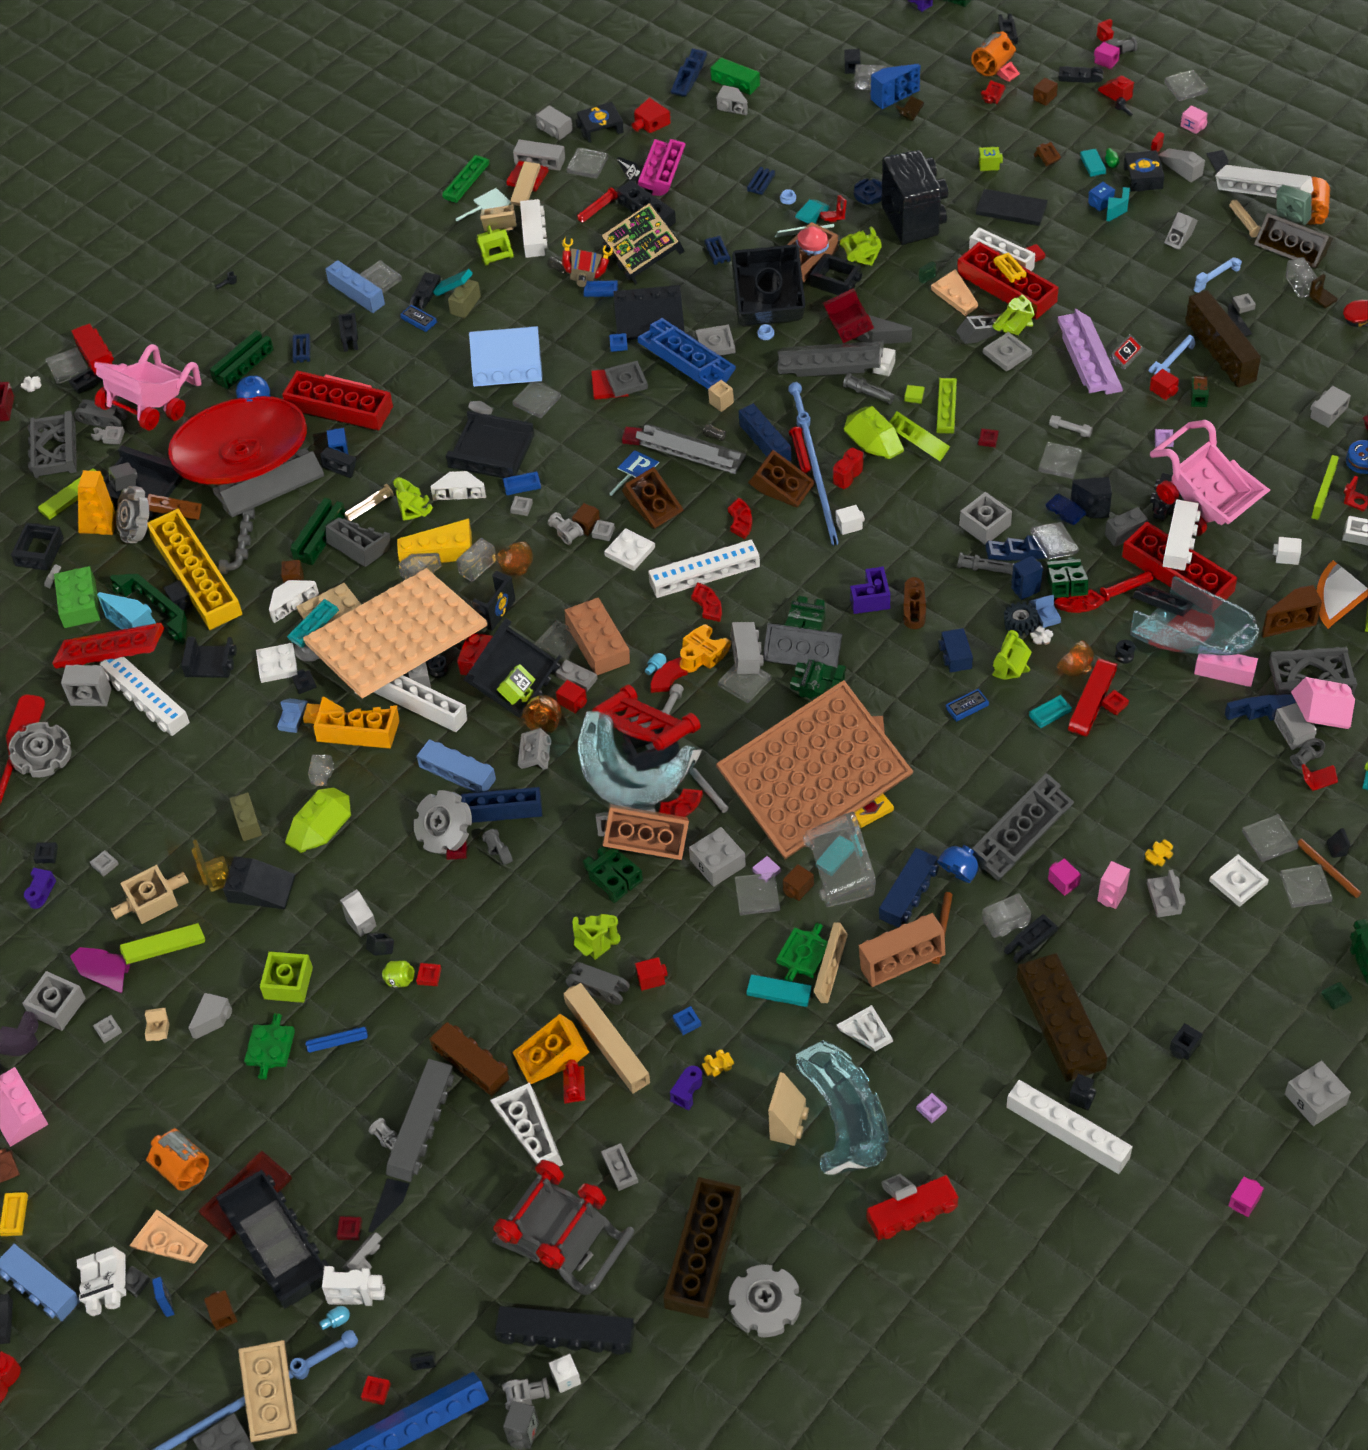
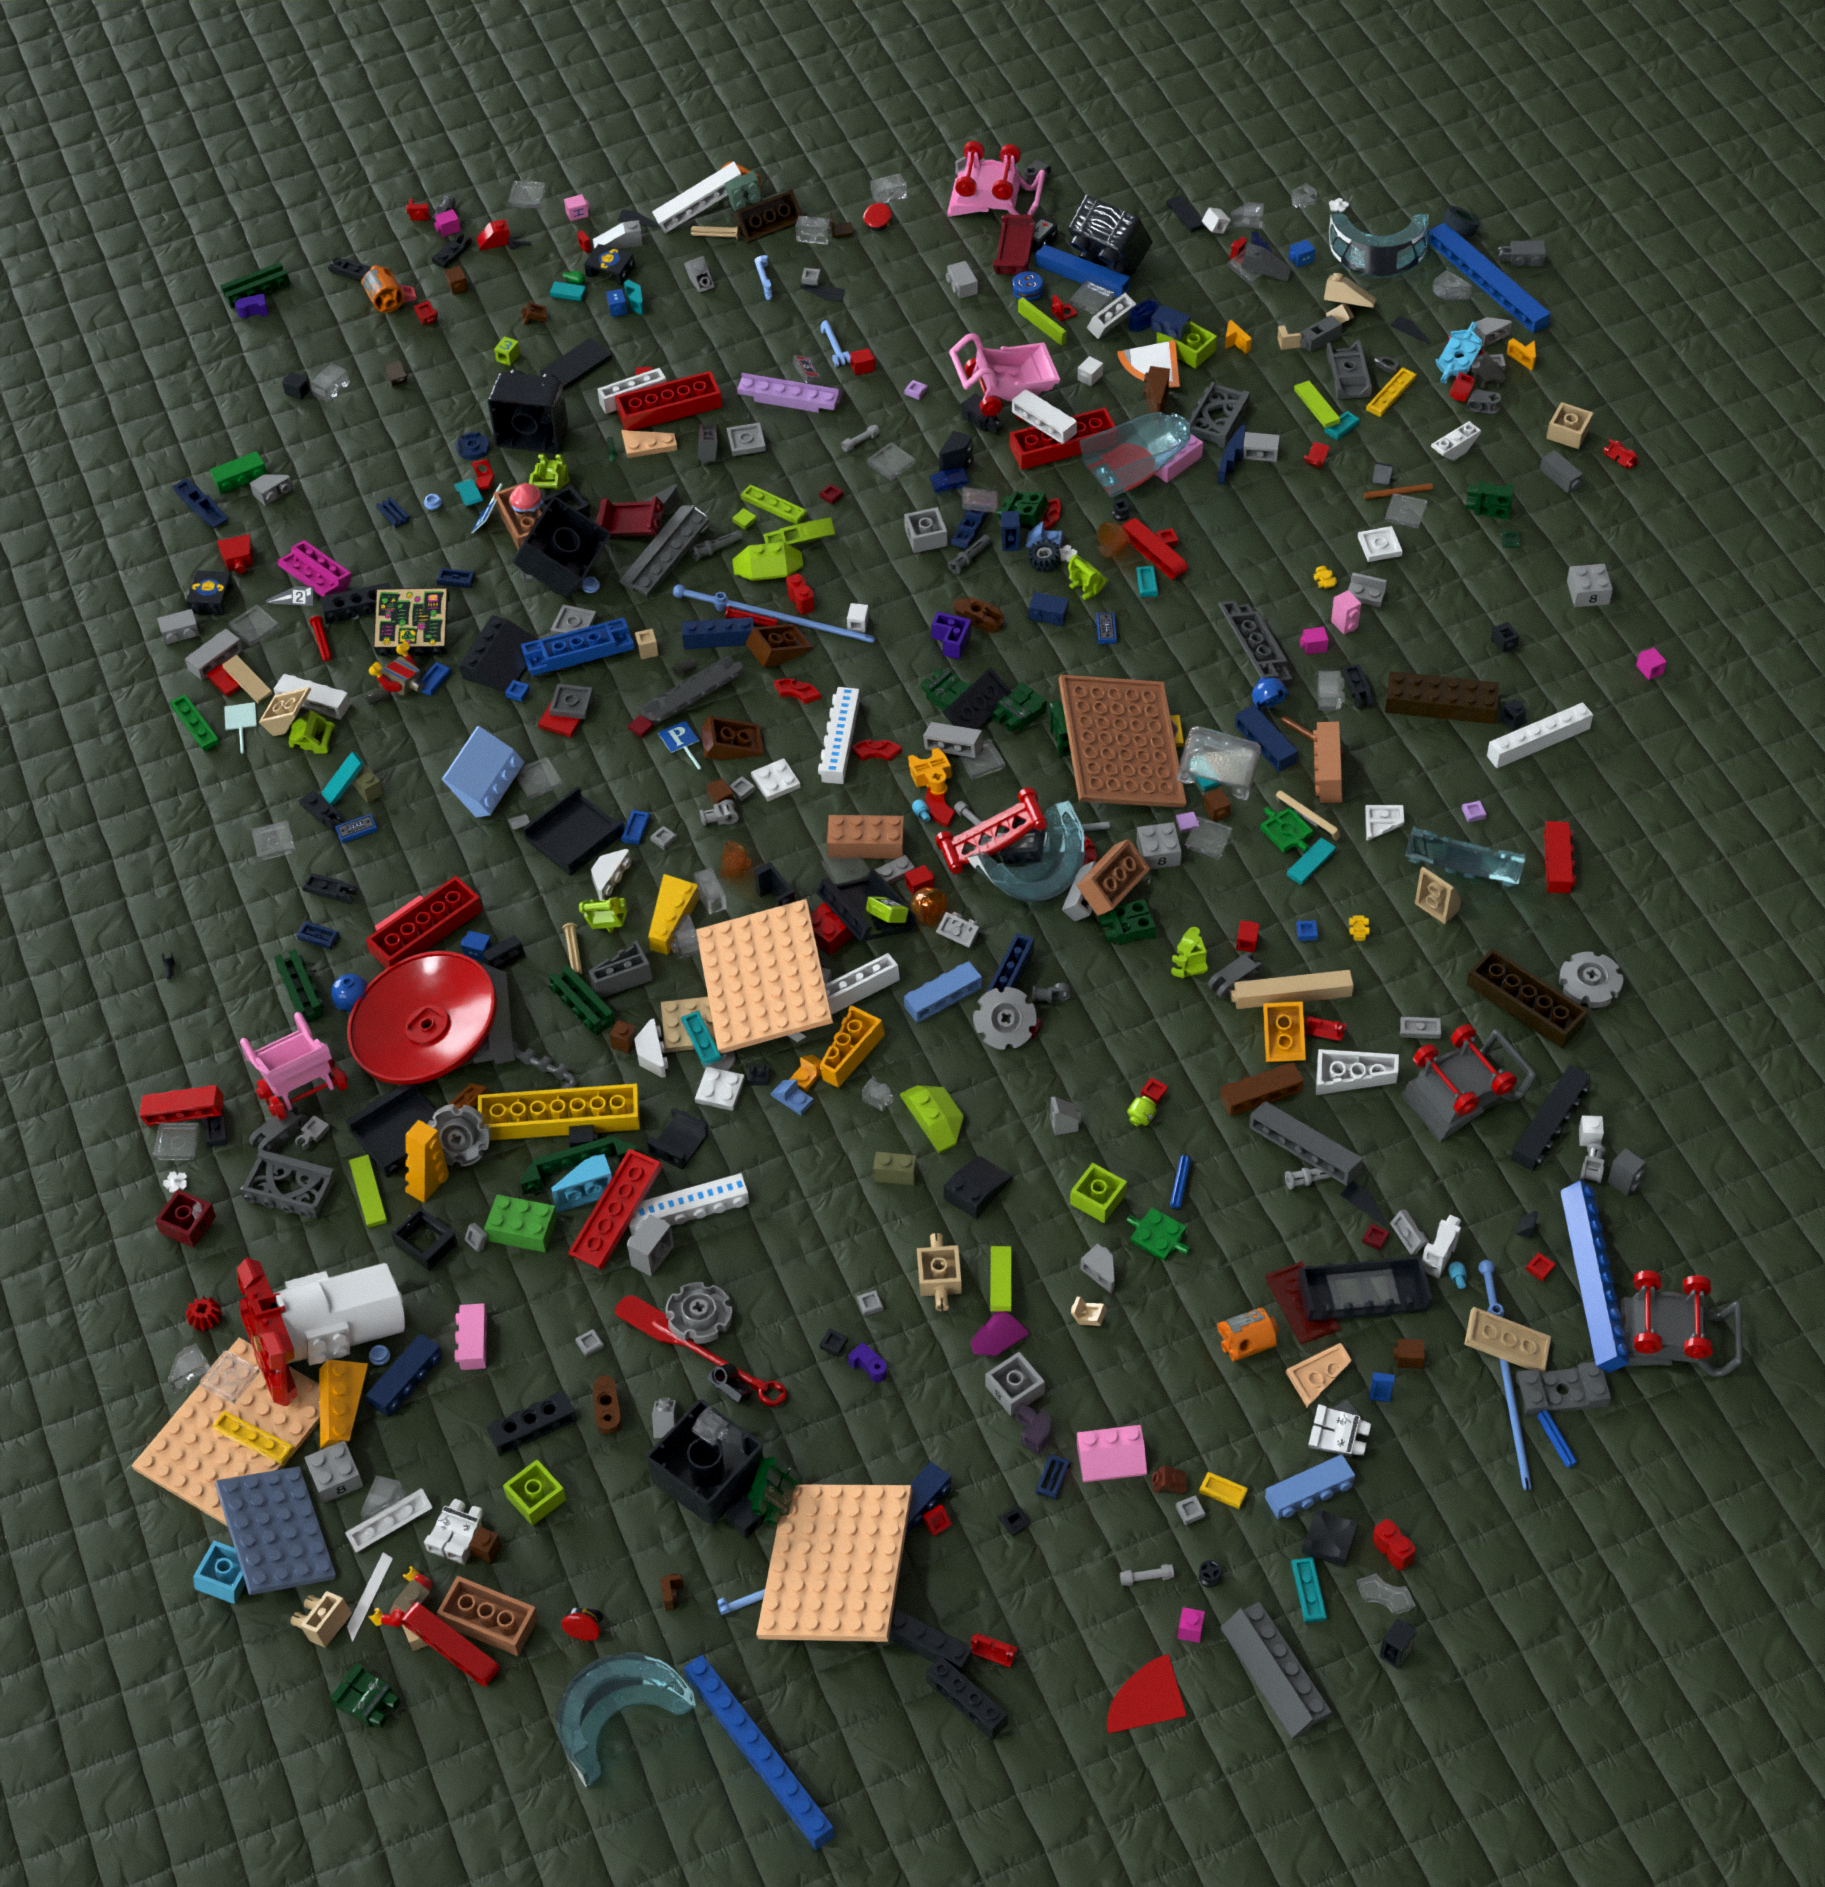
camera: 65 degrees left, 0 degrees up
light grey tile [93,1015,122,1043] -> none
dark grey brick [109,462,138,491] -> none
clear yellow bracket [191,840,229,892] -> none
medium blue brick [326,260,385,313] -> none
black slope [366,933,394,956] -> none
dark purple leg [670,1066,702,1111] -> none
blue slope [871,64,920,109] -> none
light grey tile [881,1174,917,1201] -> none
lime piece [993,294,1035,335] -> none
yellow tile [994,252,1026,283] -> none
red axle [1100,571,1153,602] -> none
dark grey brick [1105,507,1148,547] -> none
black tile [1134,584,1193,617] -> none
dark brown brick [1185,290,1261,388] -> none
dark green leg [1191,376,1209,407] -> none
clear tile [1242,815,1298,862] -> none
dark grey connector [1290,738,1325,769] -> none
bright pink slope [1291,677,1355,729] -> none

